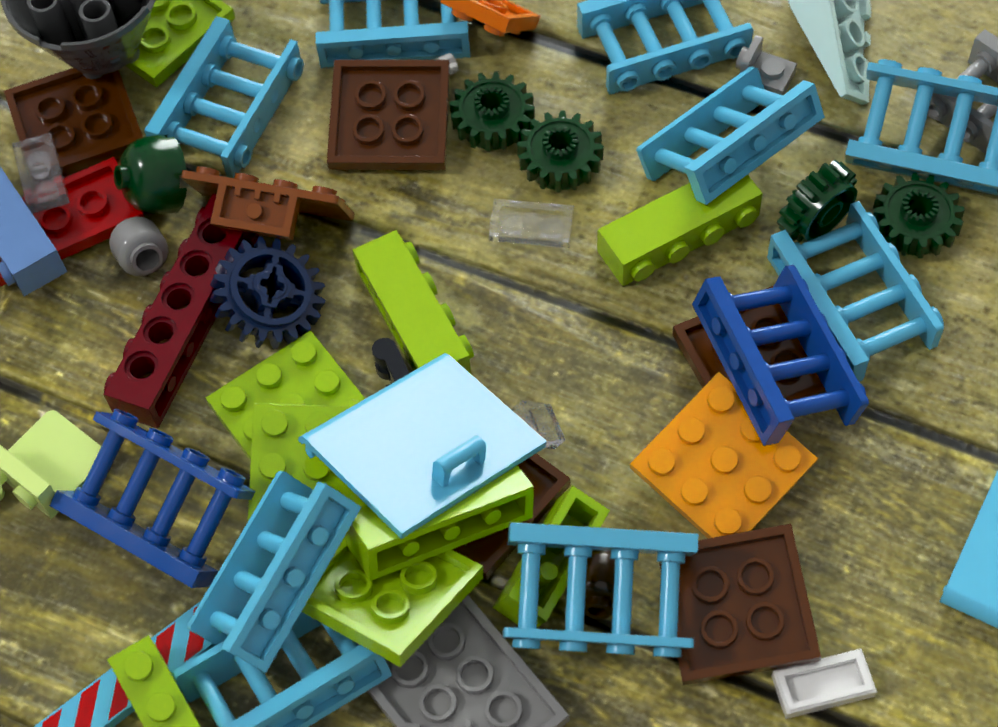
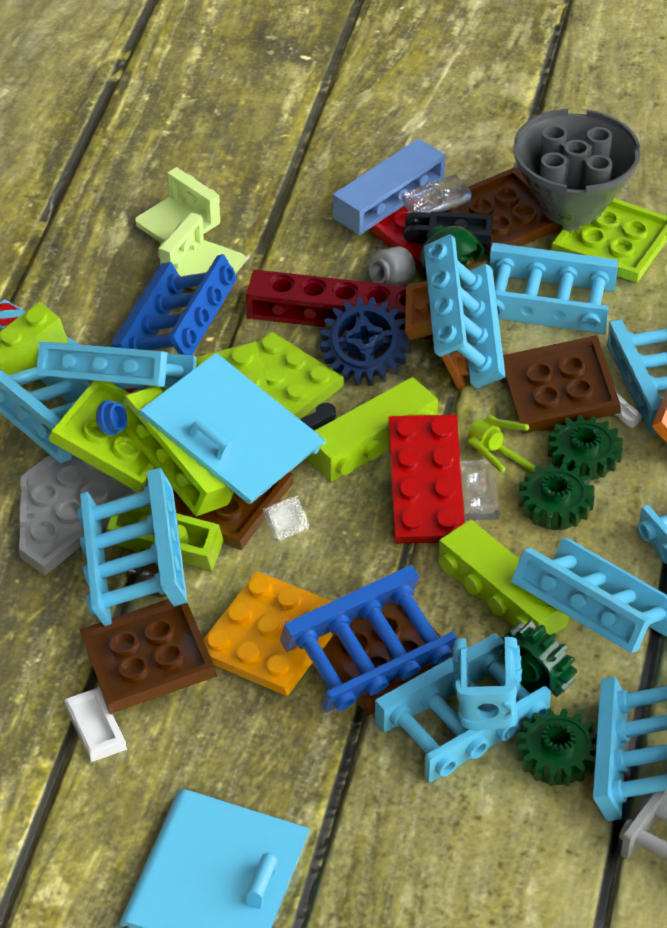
camera: 75 degrees right, 15 degrees down
none -> blue plate [96,400,127,436]
none -> red plate [388,415,465,544]
none -> black hinge [403,211,493,245]
none -> medium azure fence [424,234,506,389]
none -> medium azure piece [452,637,522,730]
none -> lime plant [468,414,536,473]

